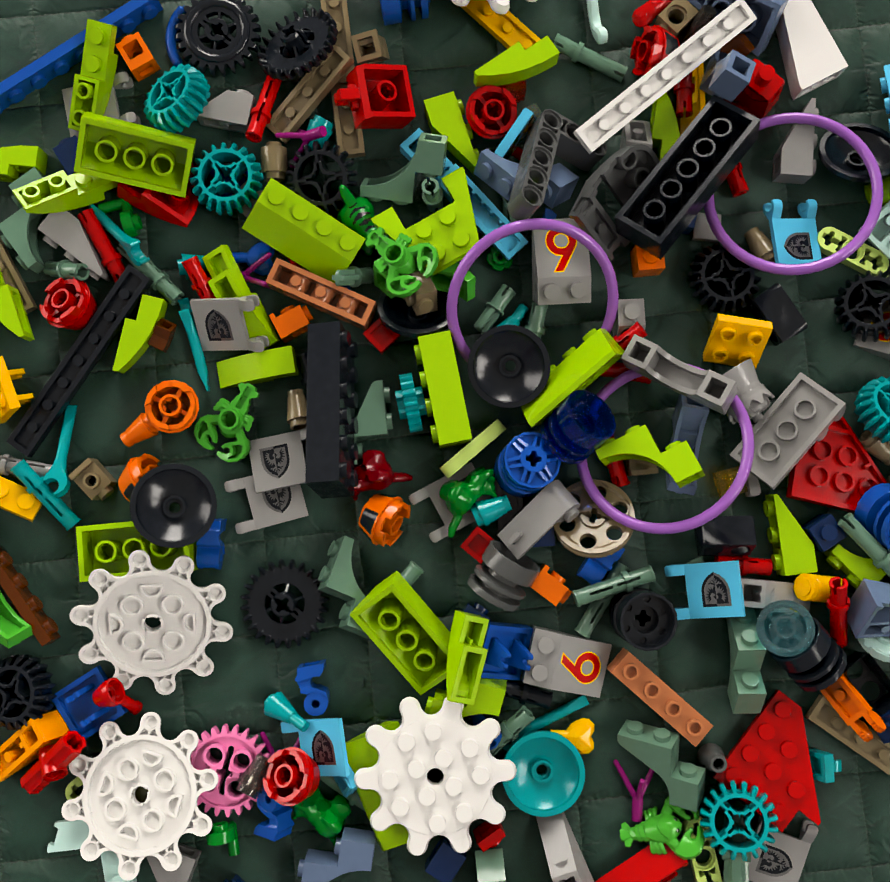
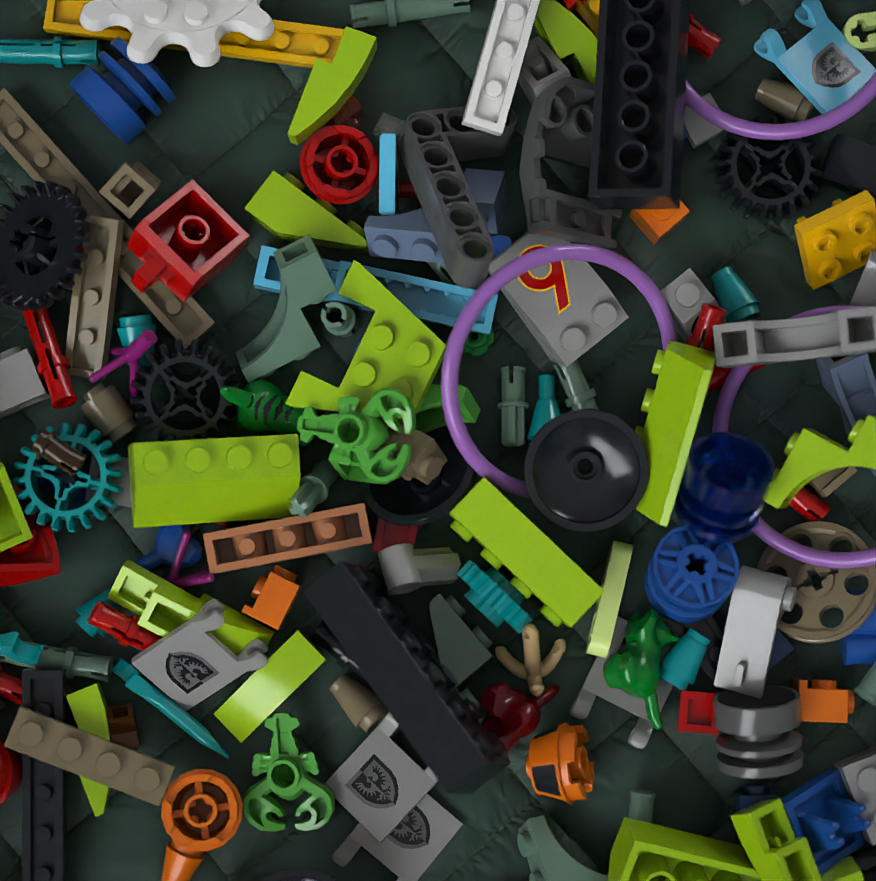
camera: 30 degrees left, 0 degrees up
none -> dark tan plate [4,706,175,806]
none -> dark brown pin [31,430,87,478]
none -> light grey piece [378,543,461,595]
none -> tan piece [495,624,566,696]
none -> teal cone [710,266,761,323]

